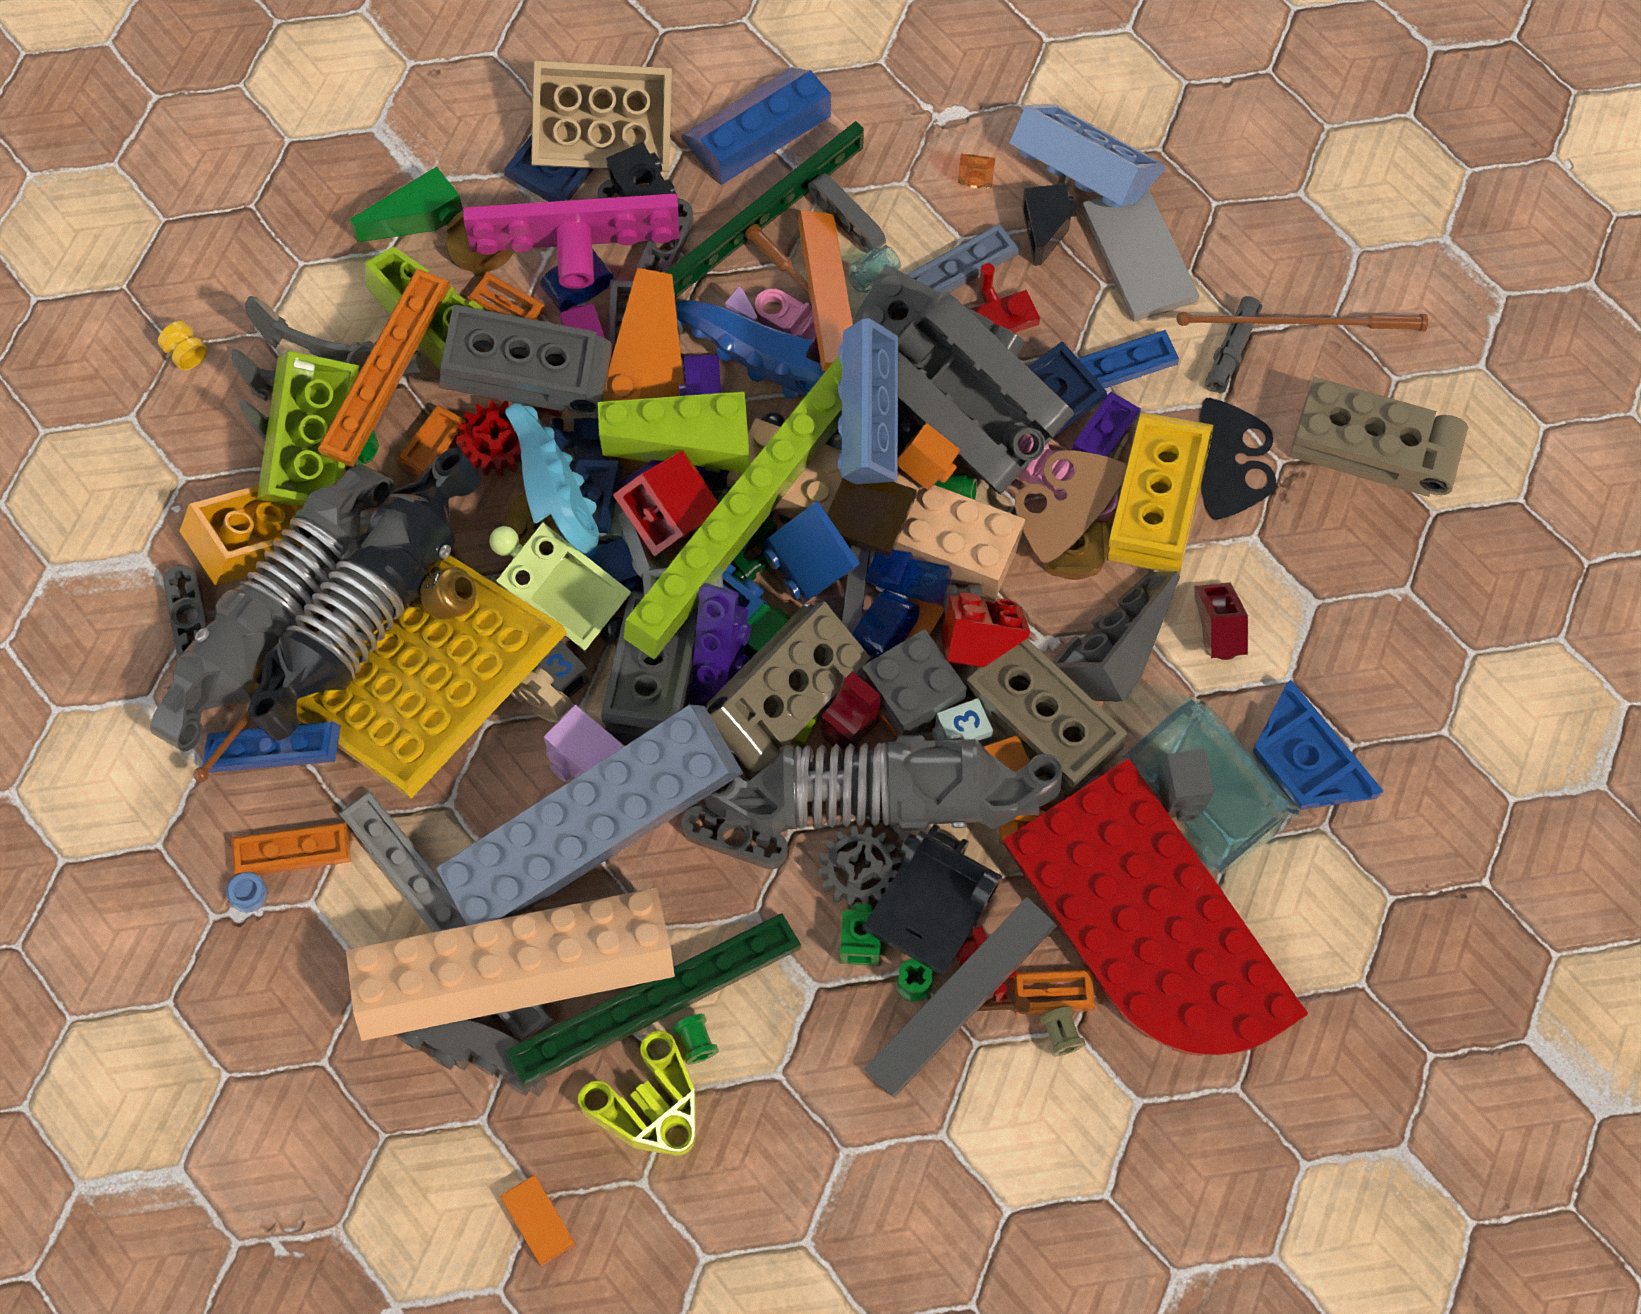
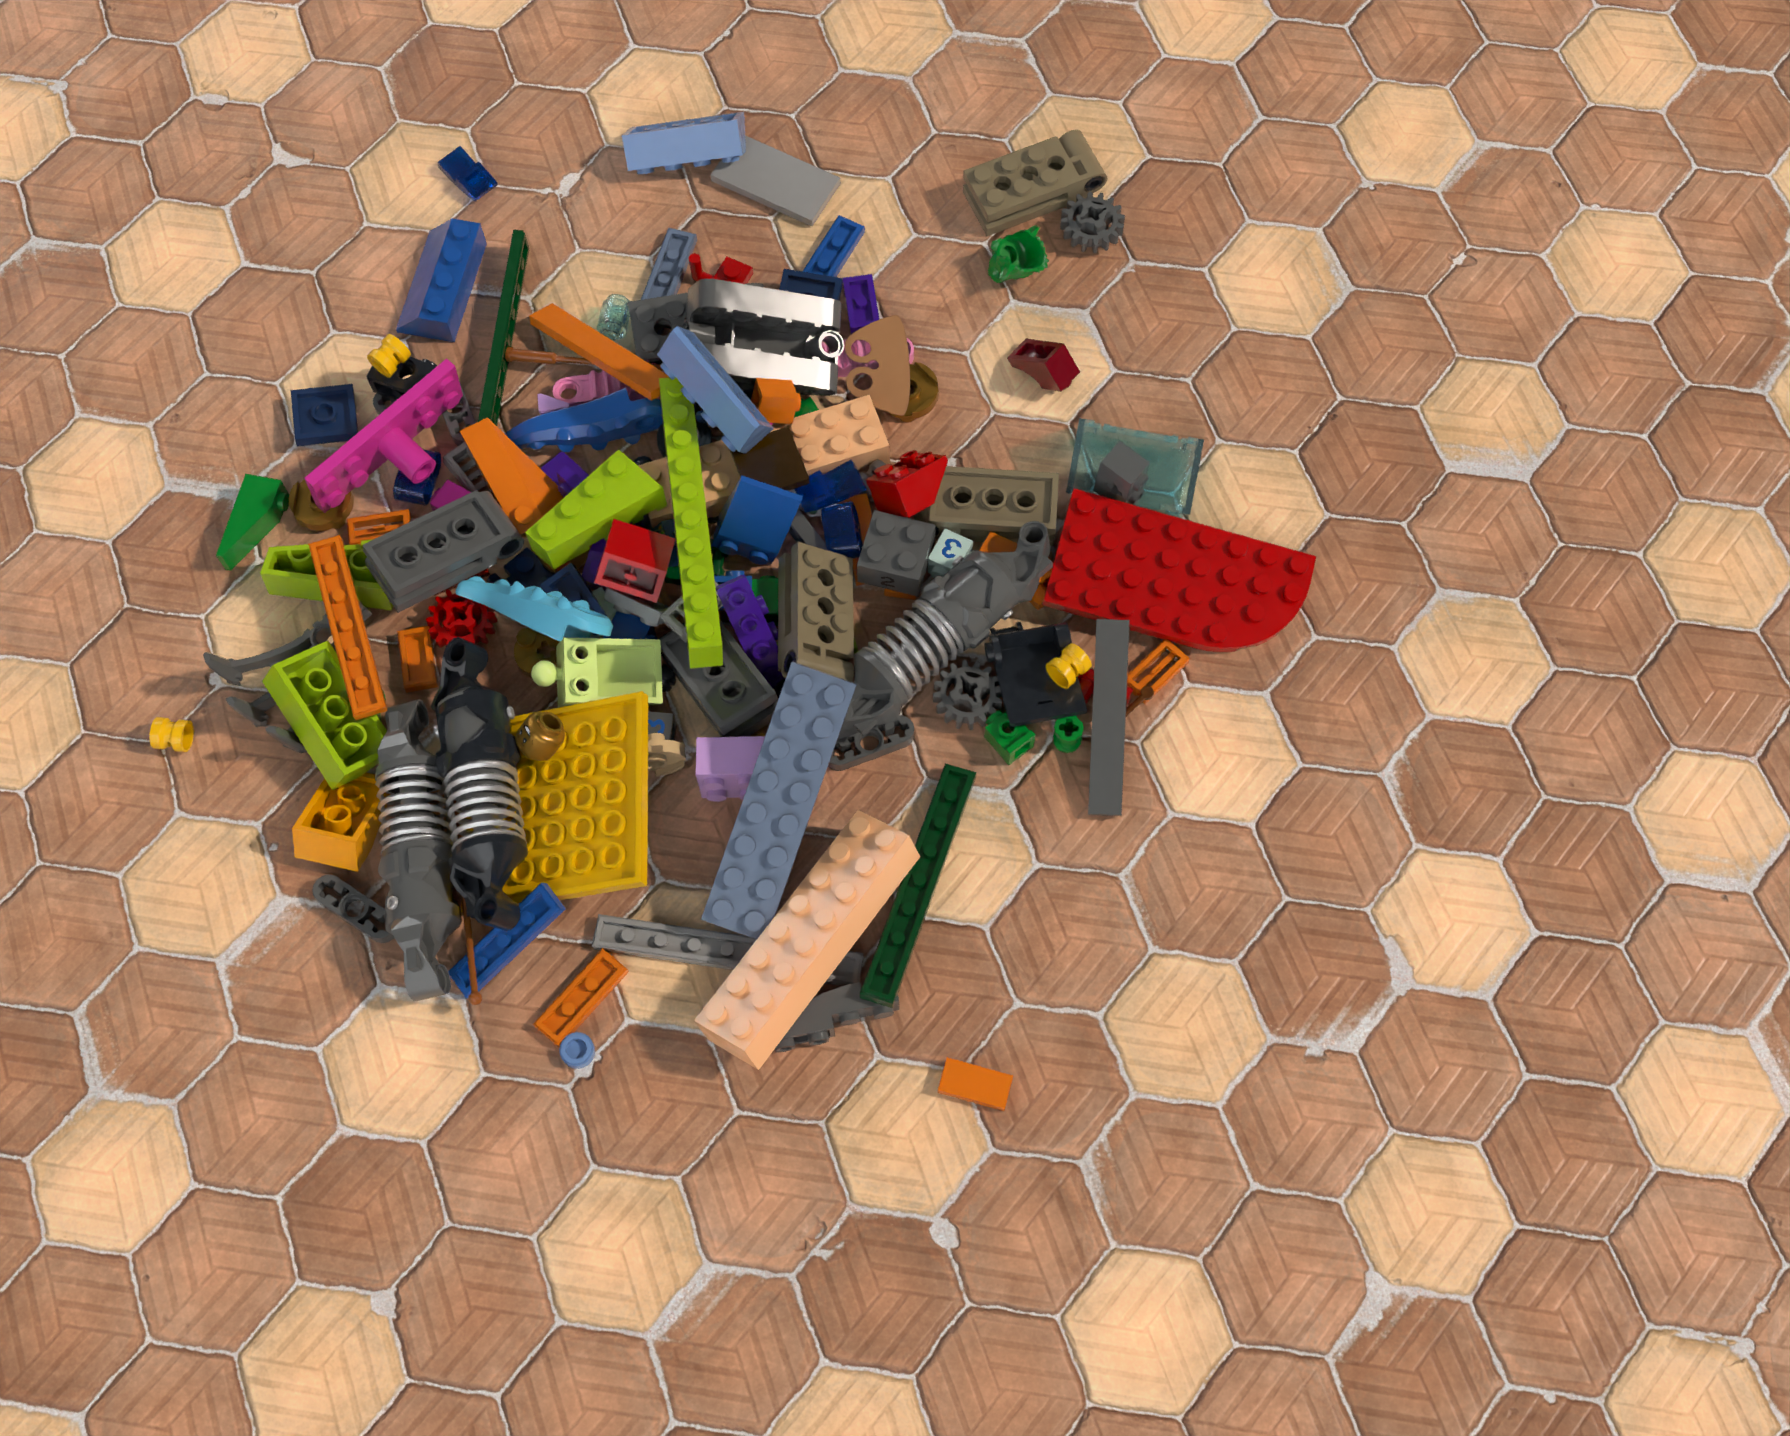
camera: 40 degrees left, 0 degrees up
tan slope [532,61,672,172] -> none
neon yellow connector [578,1031,696,1156] -> none
green bush [672,1013,719,1065] -> none
dark grey beam [808,173,886,254] -> none
dark red arch [821,671,881,750] -> none
clear orange plate [958,153,995,188] -> none
black slope [1022,183,1076,266] -> none
olive bush [1040,1006,1086,1057] -> none
dark grey wedge [1052,571,1180,702] -> none
yellow hinge [1108,412,1213,575] -> none
dark orange piece [1176,312,1428,331] -> none
black piece [1199,398,1276,520] -> none
dark grey pin [1205,296,1263,393] -> none
blue wing [1252,680,1384,810] -> none
none -> yellow wheel [367,334,411,378]
none -> clear blue slope [438,146,498,202]
none -> green hair [988,225,1049,283]
none -> yellow wheel [1045,643,1092,689]
none -> dark grey gear [1060,191,1125,253]

